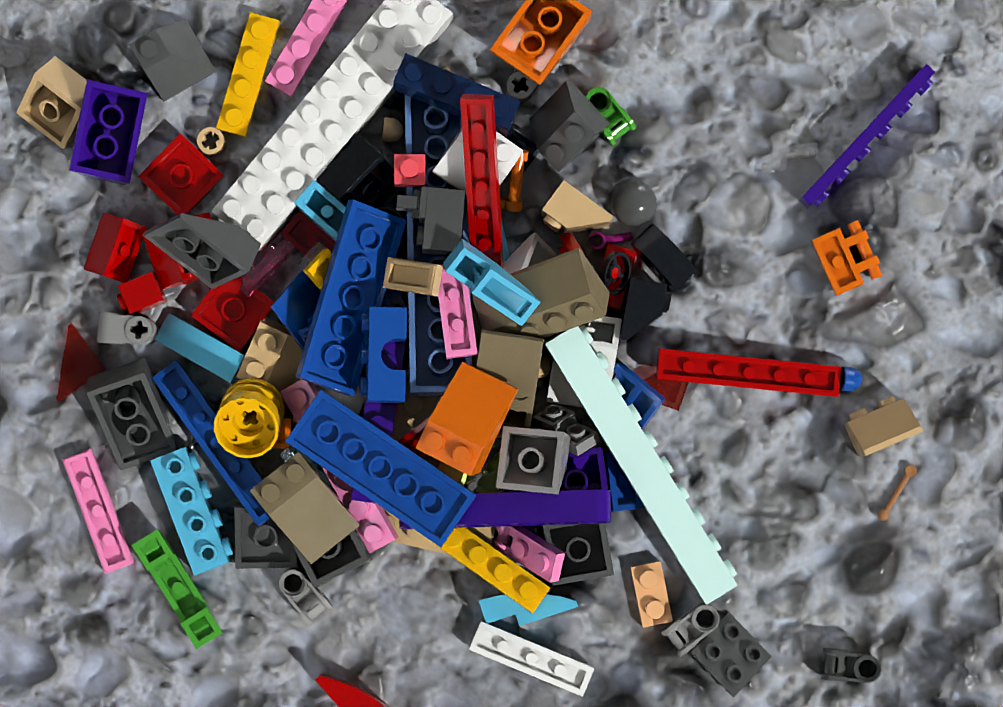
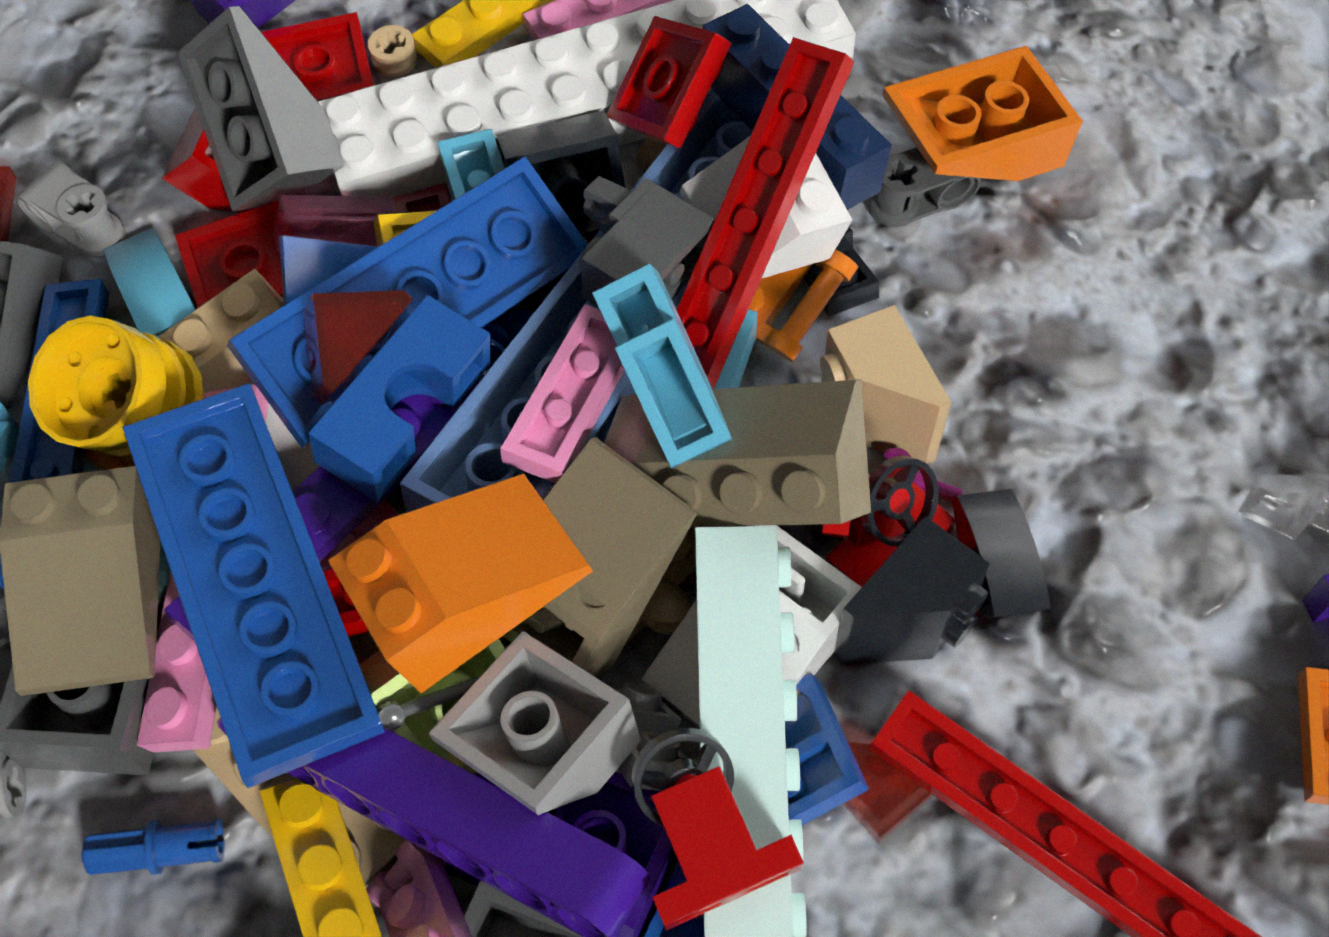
camera: 30 degrees right, 25 degrees down
red panel [84,213,147,283] -> none
red brick [117,272,168,316] -> none
tan tile [382,257,443,297] -> none
coral plate [394,154,426,187] -> none
dark grey slope [529,79,610,172] -> none
bright green piece [586,87,637,147] -> none
dark grey hair [609,179,657,226] -> none
none -> blue axle [81,818,225,875]
none -> clear red slope [303,290,414,405]
none -> red plate [607,16,732,149]
none -> red piece [631,728,804,931]

